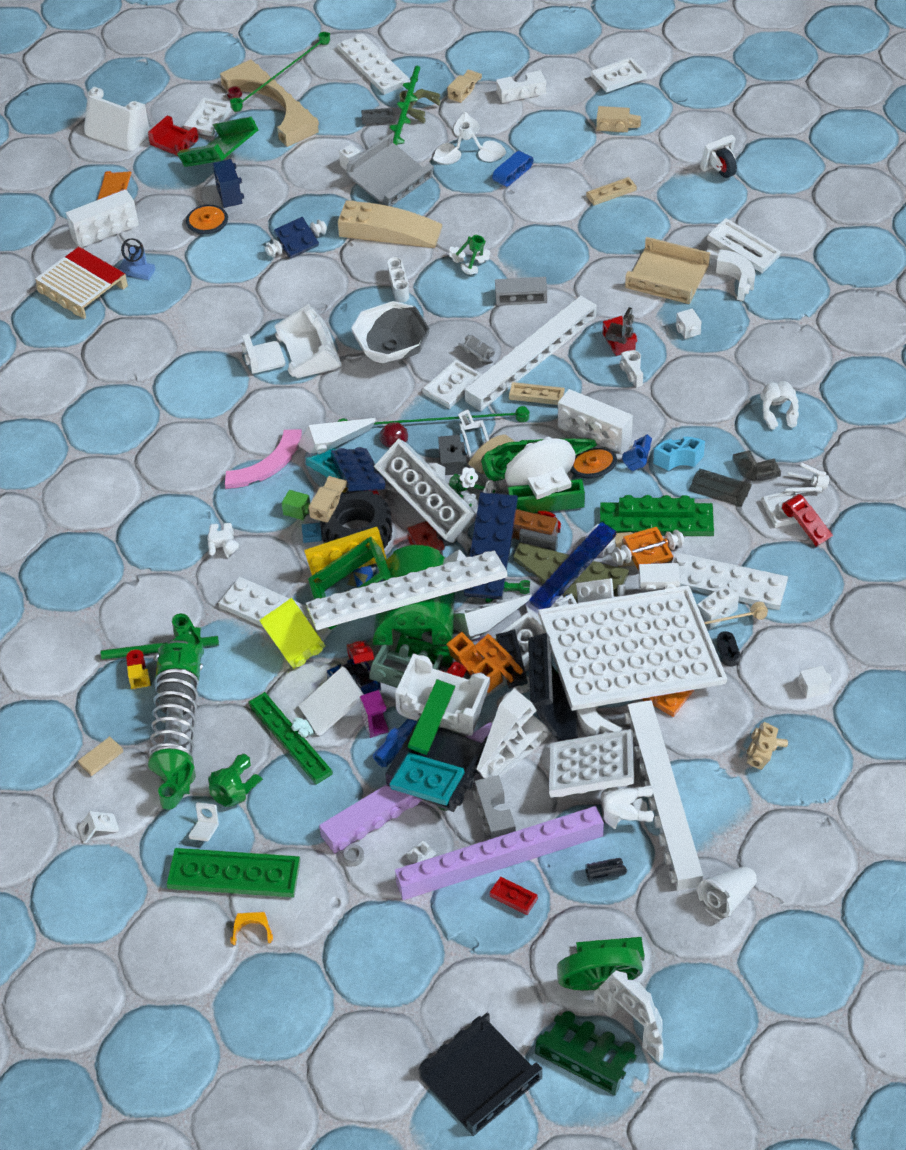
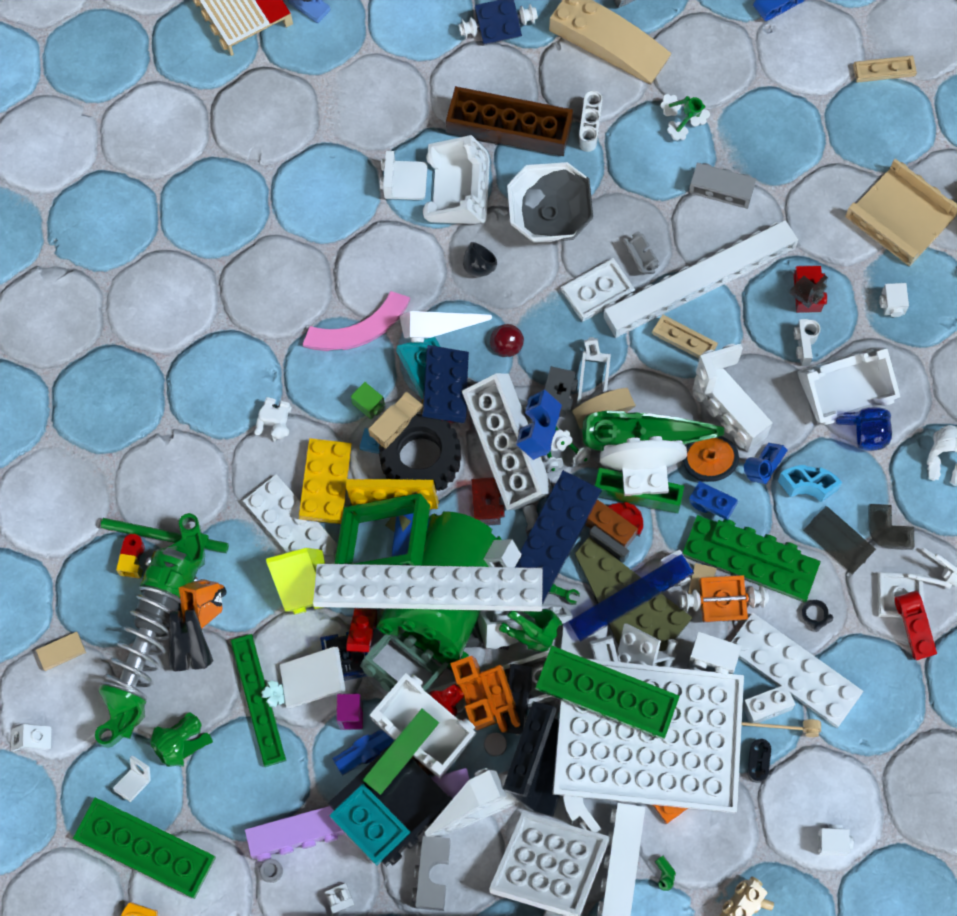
camera: 20 degrees right, 20 degrees up
green piece [338,406,530,425] -> none
none -> black piece [169,609,213,672]
none -> orange torso [179,579,227,629]
none -> yellow plate [299,438,352,524]
none -> reddish brown brick [446,86,573,156]
none -> black hat [463,242,497,277]
none -> green piece [499,609,562,652]
none -> blue arch [516,389,562,460]
none -> green plate [535,645,680,740]
none -> green arm [655,855,676,891]
none -> blue plate [689,481,738,520]
none -> white bracket [696,344,743,395]
none -> white windscreen [797,347,900,425]
none -> black piece [802,600,834,632]
none -> clear blue piece [836,407,892,451]

